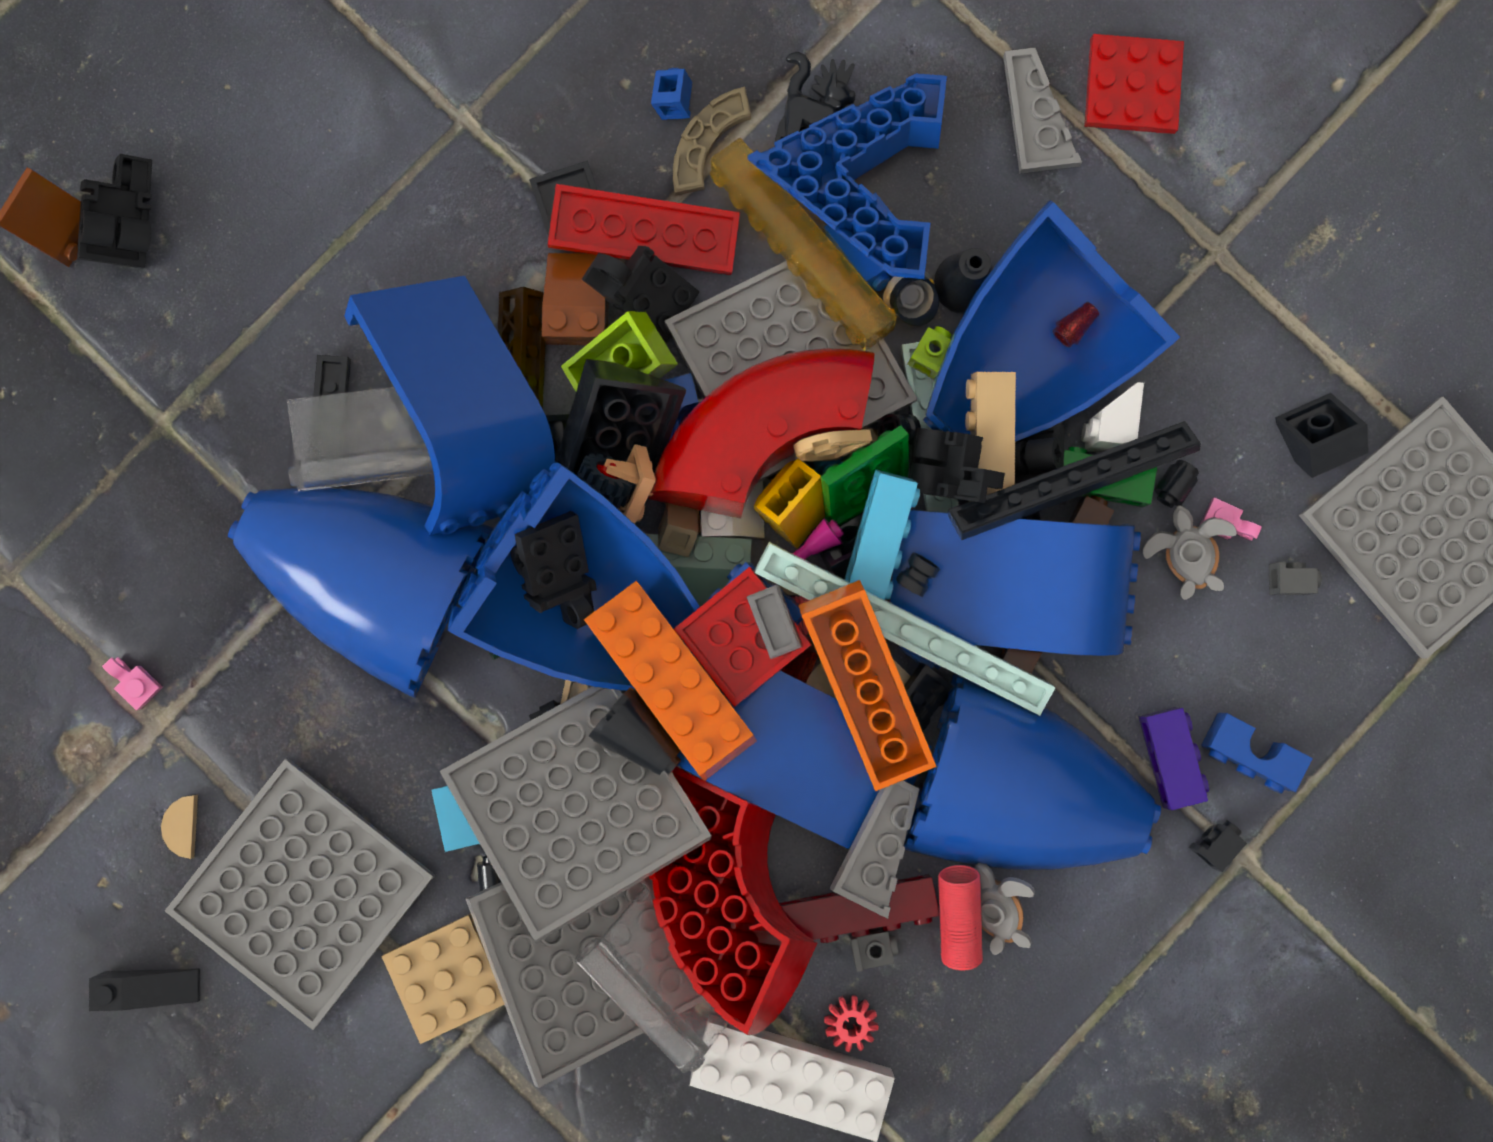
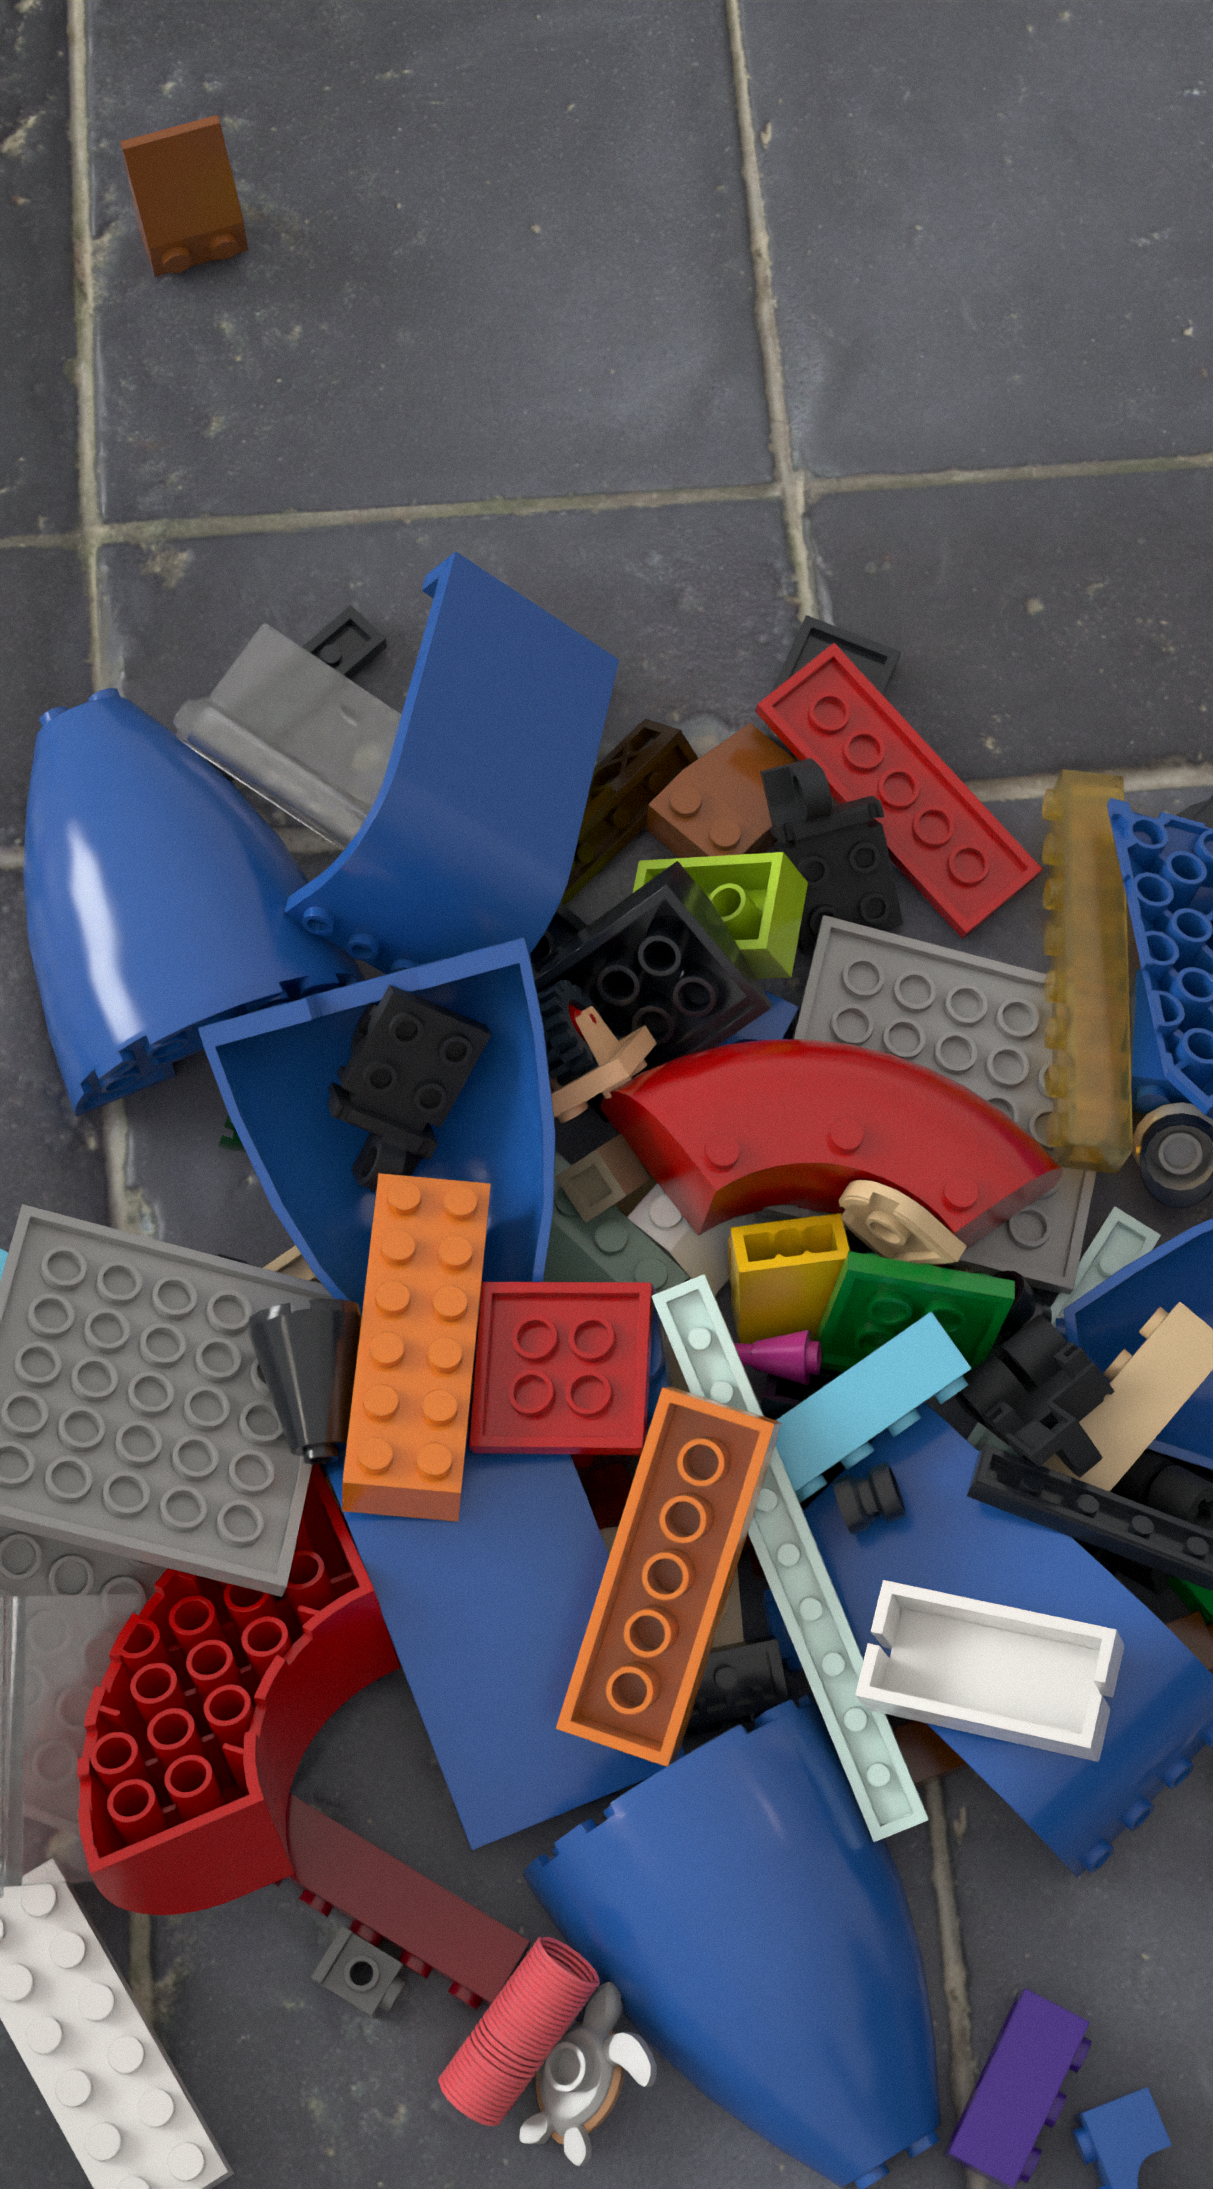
camera: 40 degrees right, 15 degrees down
black plate [77,154,153,269] -> none
blue brick [651,68,693,120] -> none
dark tan tile [673,87,751,196] -> none
flat silver tile [747,584,803,659] -> none
coral gear [824,995,879,1052] -> none
light grey wing [830,780,919,919] -> none
lime brick [907,326,952,379] -> none
none -> white piece [855,1580,1125,1762]

